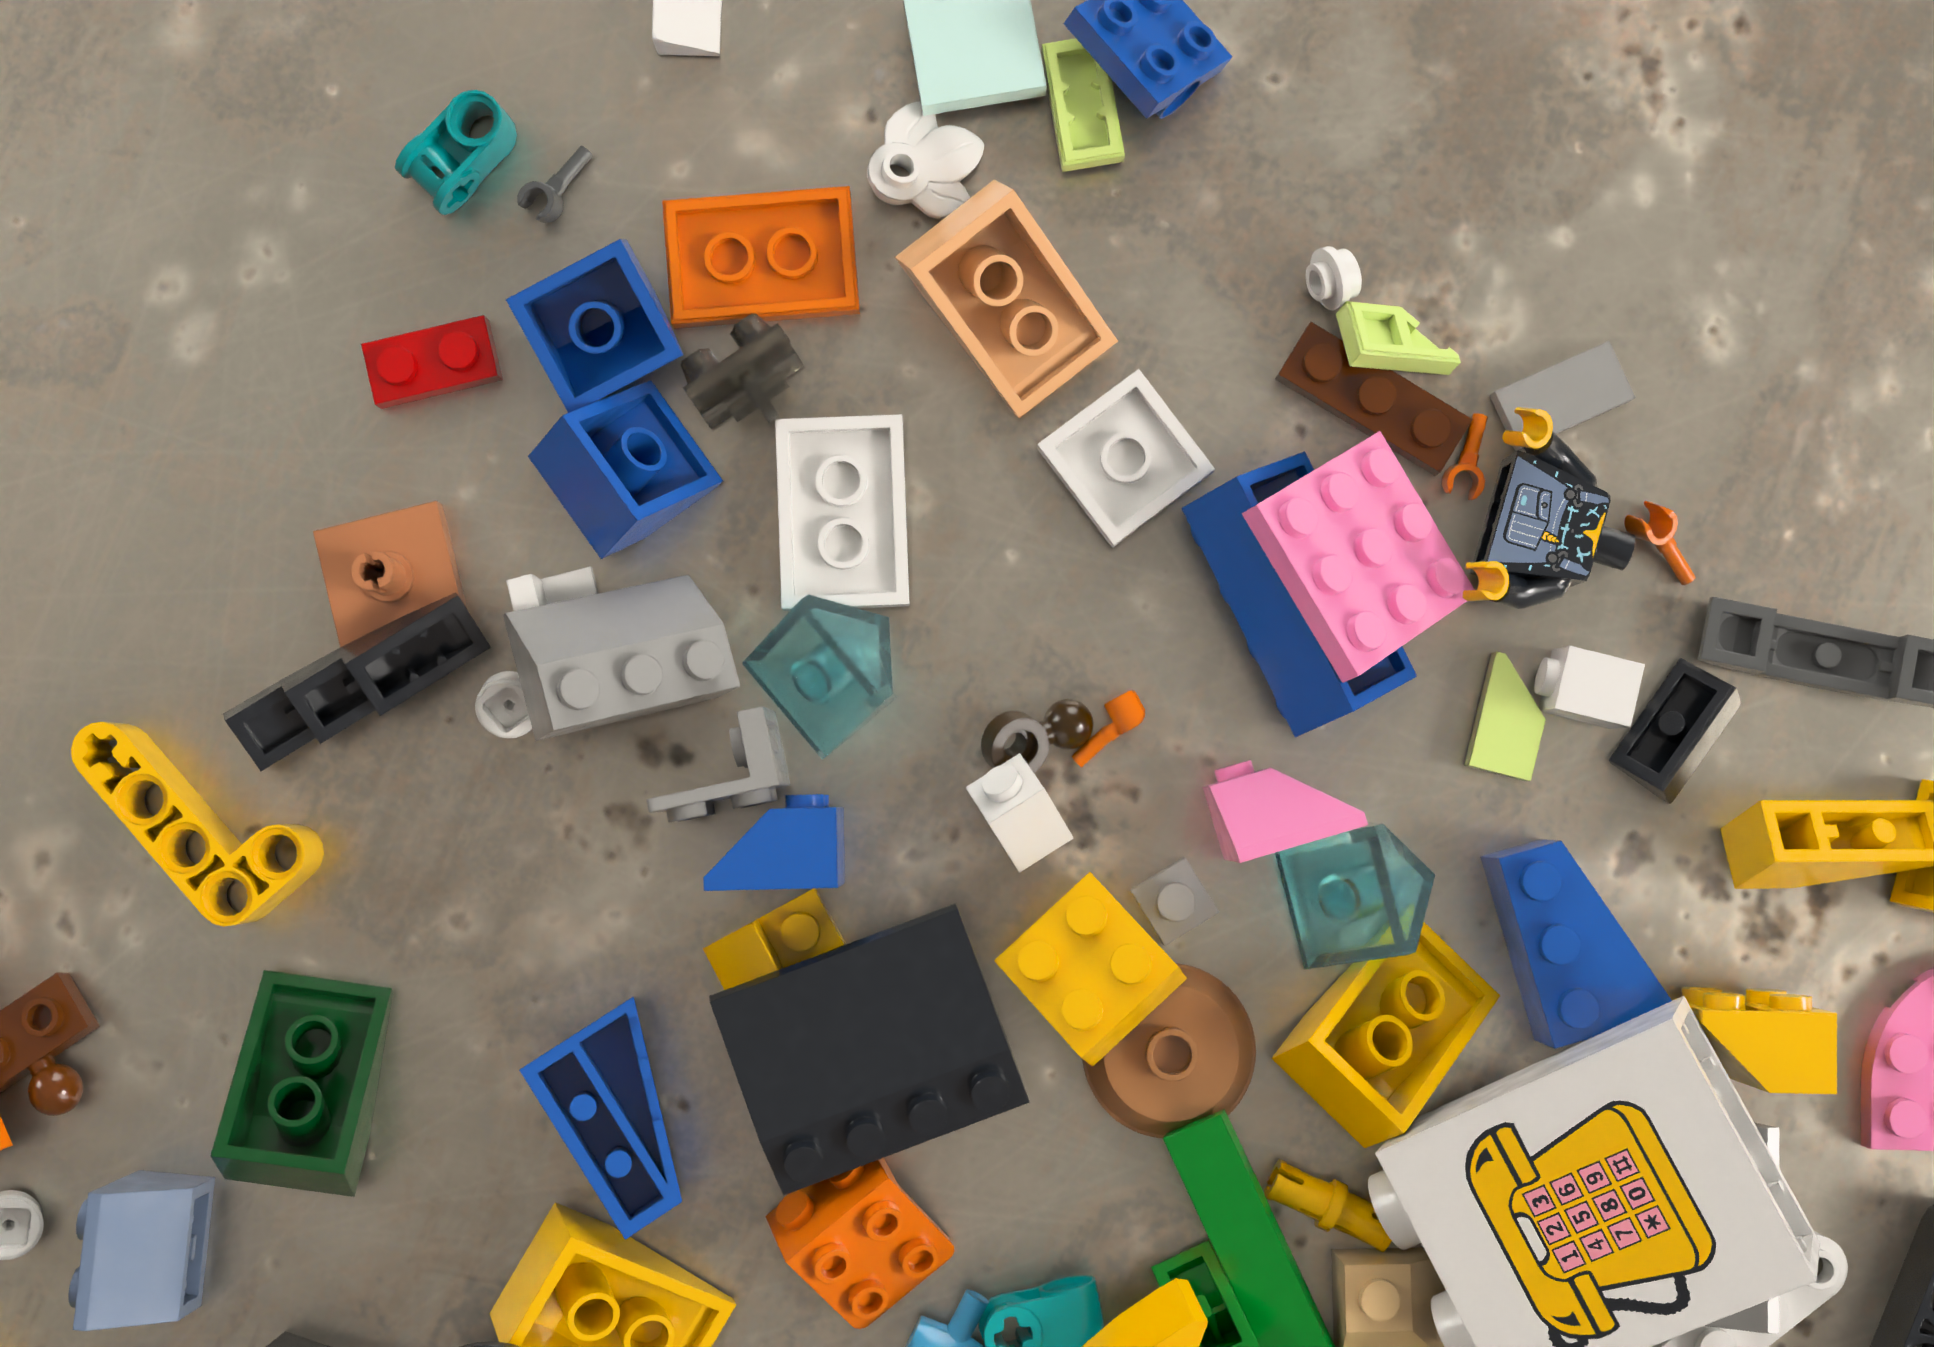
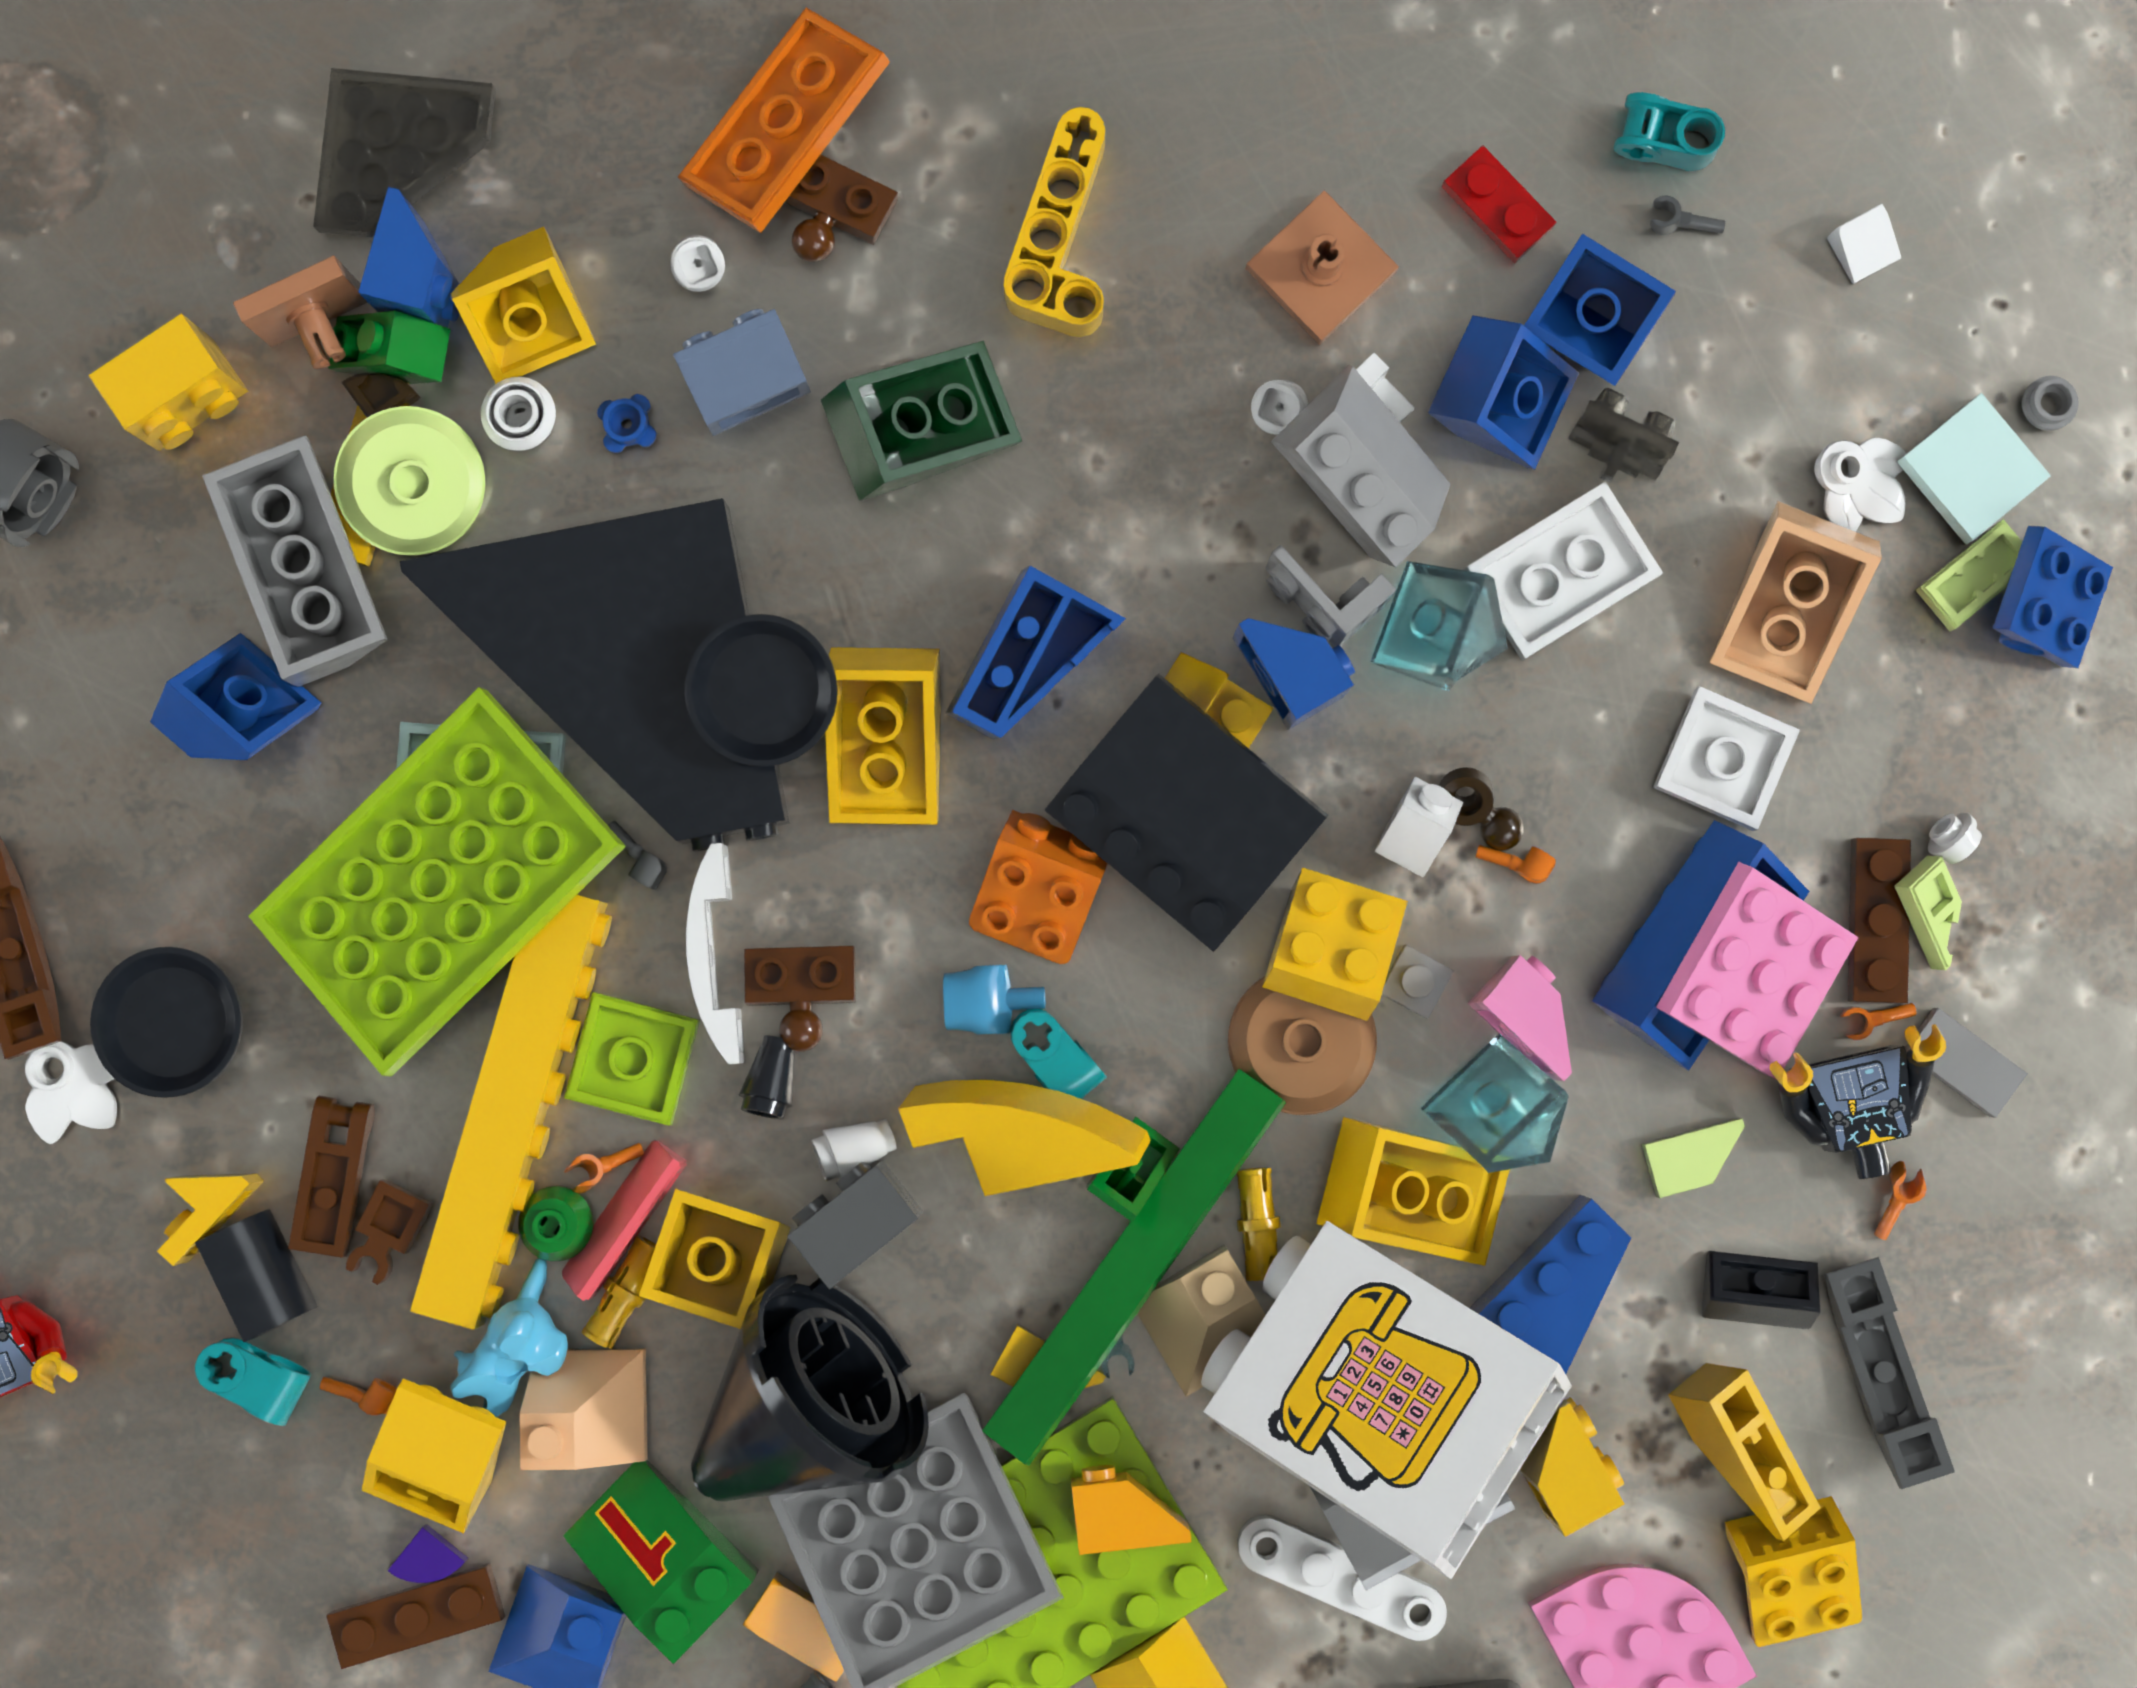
camera: 60 degrees right, 0 degrees up
black slope [223,592,491,771] -> none
orange tile [662,186,860,329] -> none
white brick [1534,645,1645,729] -> none

